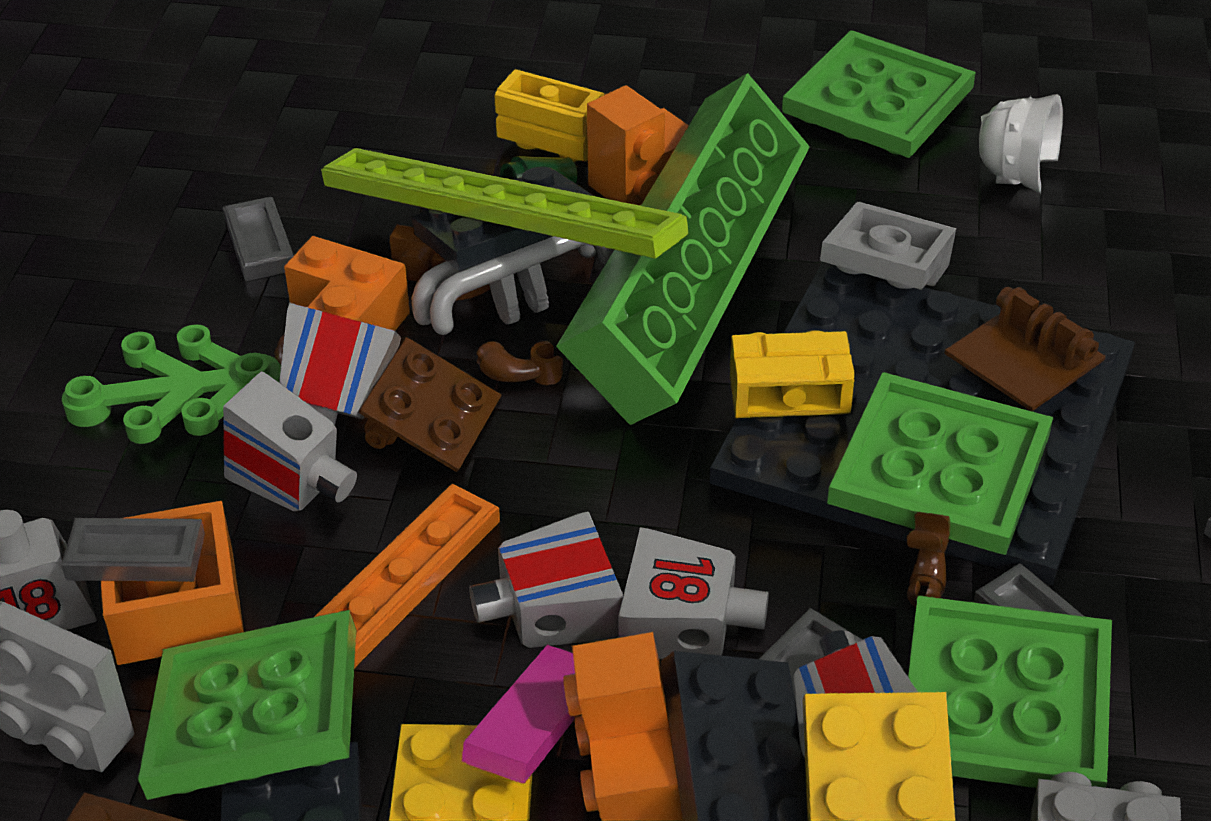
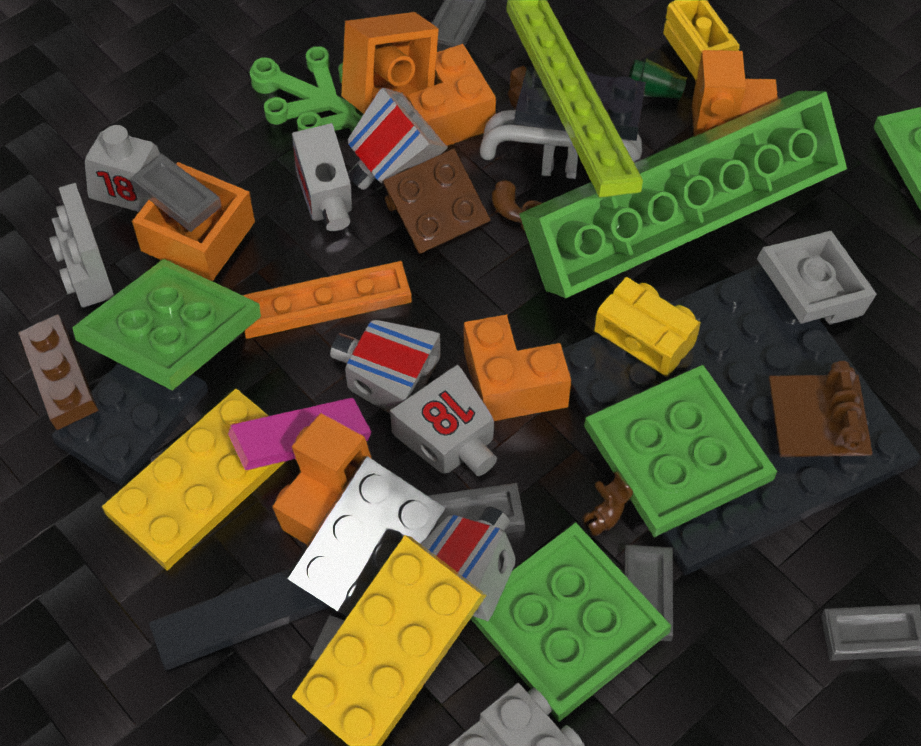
camera: 40 degrees right, 15 degrees up
none -> orange brick [342,12,439,114]
none -> orange brick [464,314,571,421]

